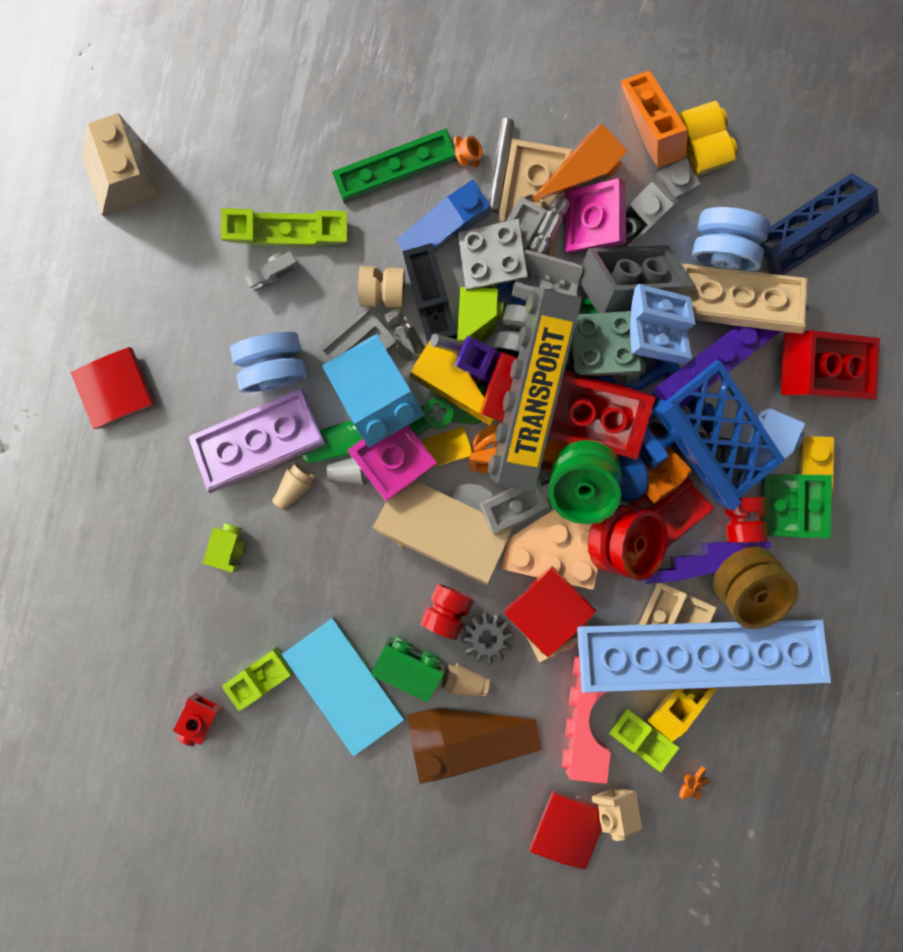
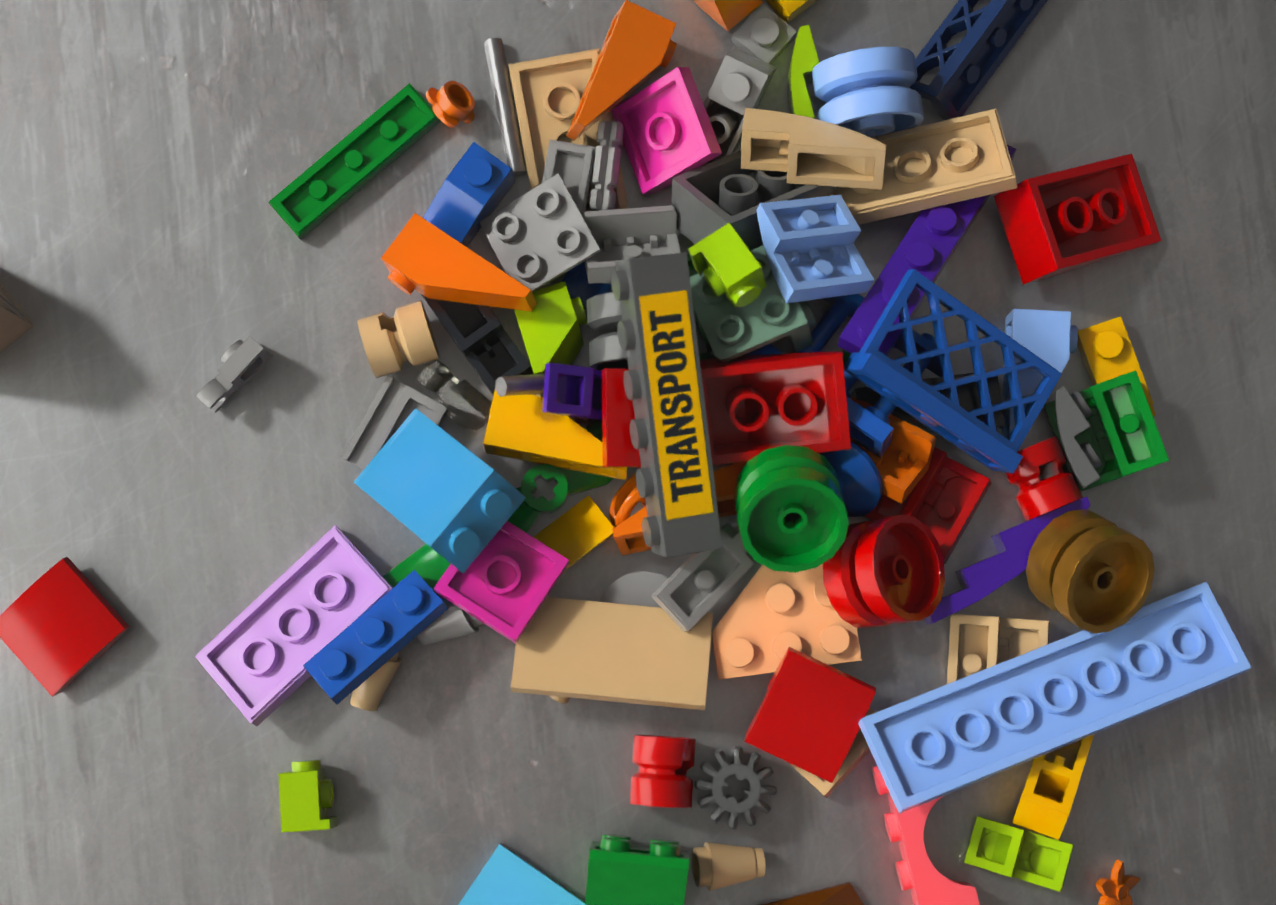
camera: 20 degrees left, 5 degrees down
lime slope [221,208,347,246] -> none
light blue wheel [230,332,308,393] -> none
none -> blue plate [303,570,448,705]
none -> orange slope [381,213,537,312]
none -> lime brick [688,223,767,307]
none -> tan slope [741,108,886,190]
none -> lime slope [788,25,819,119]
none -> dark grey slope [1055,386,1102,489]

